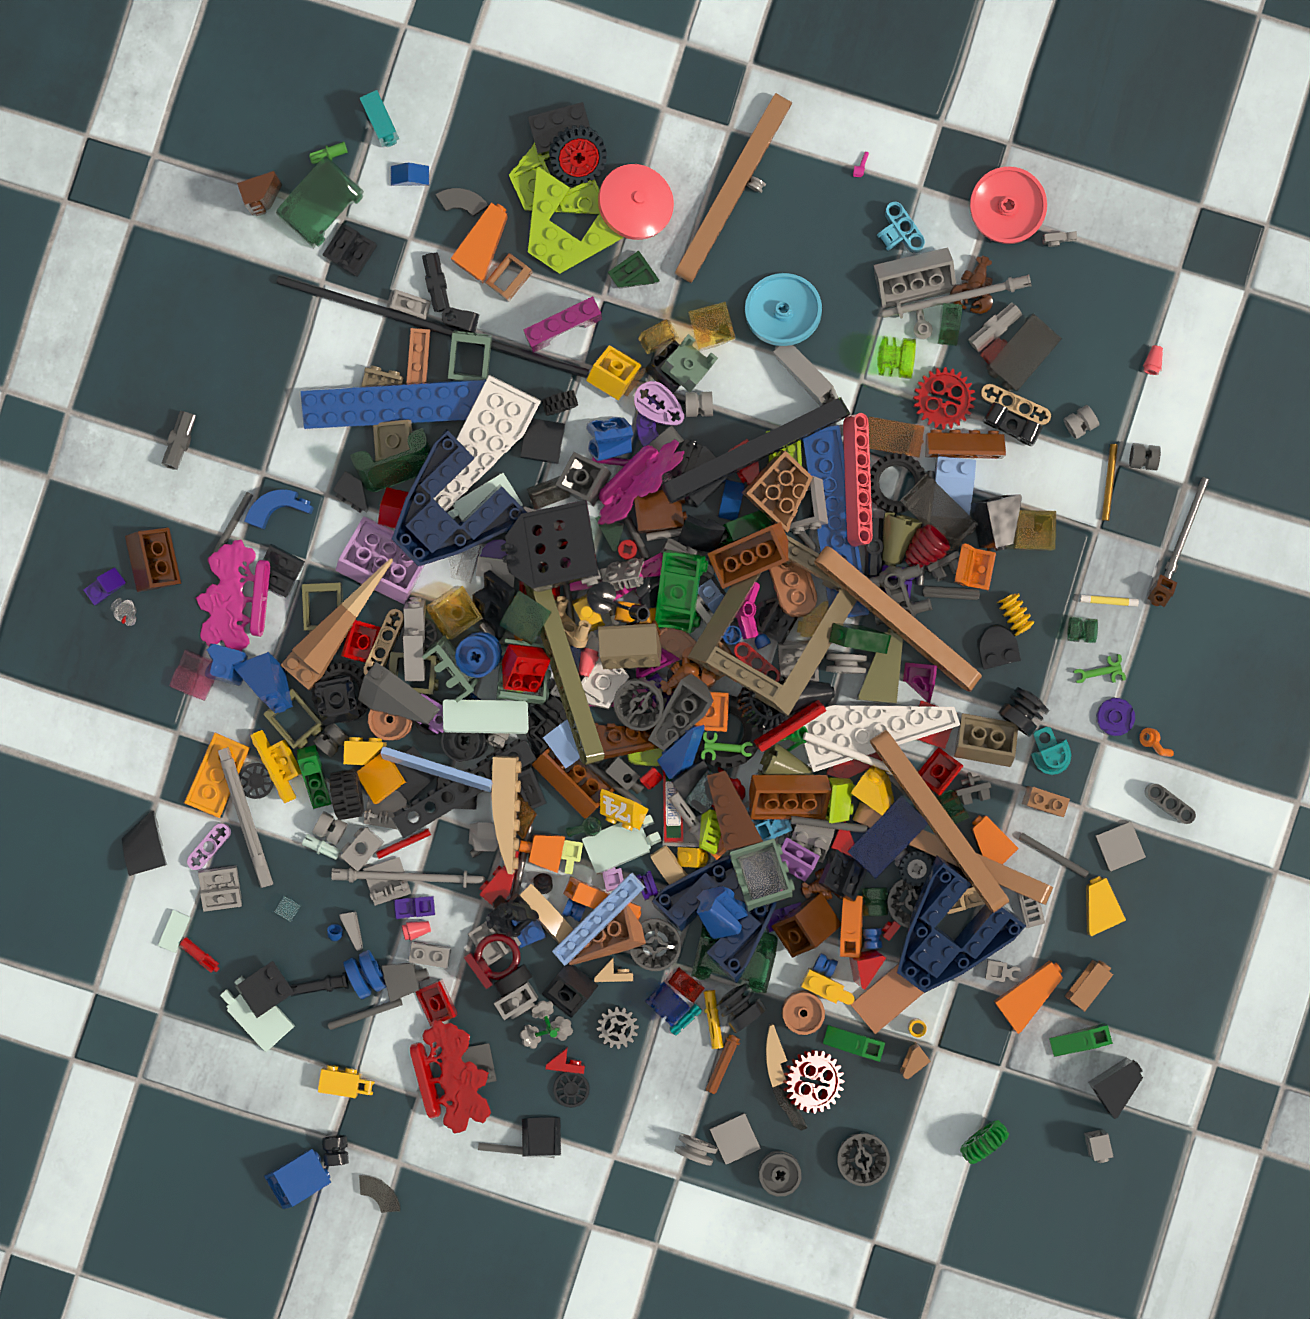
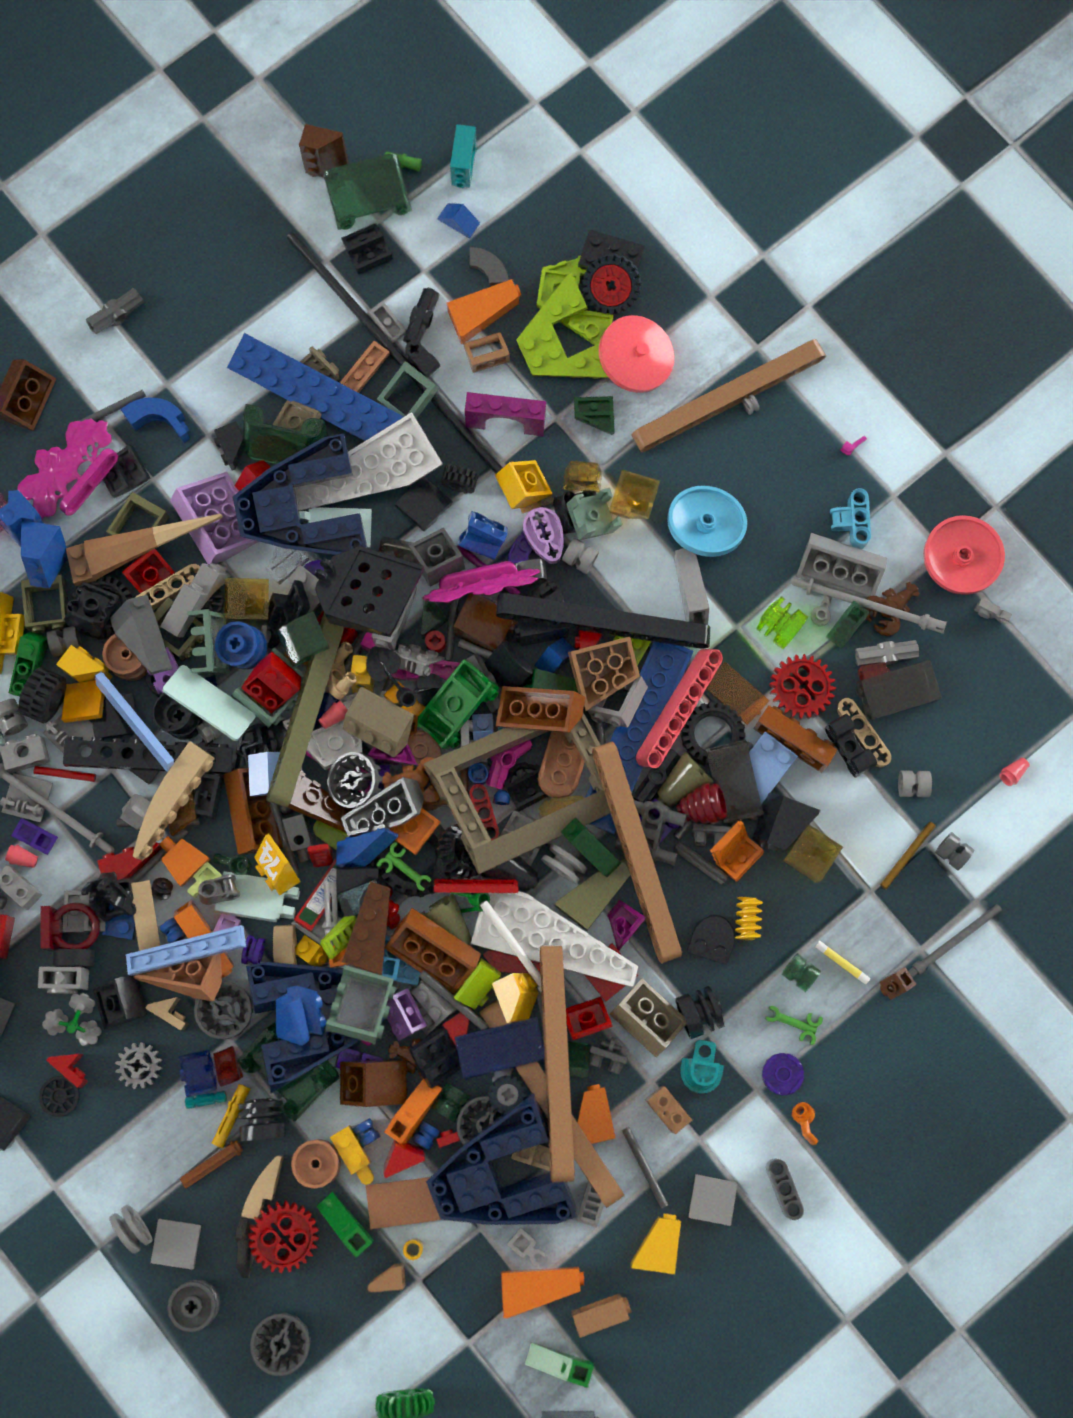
camera: 30 degrees right, 10 degrees down
none -> flat silver piece [199,874,240,905]

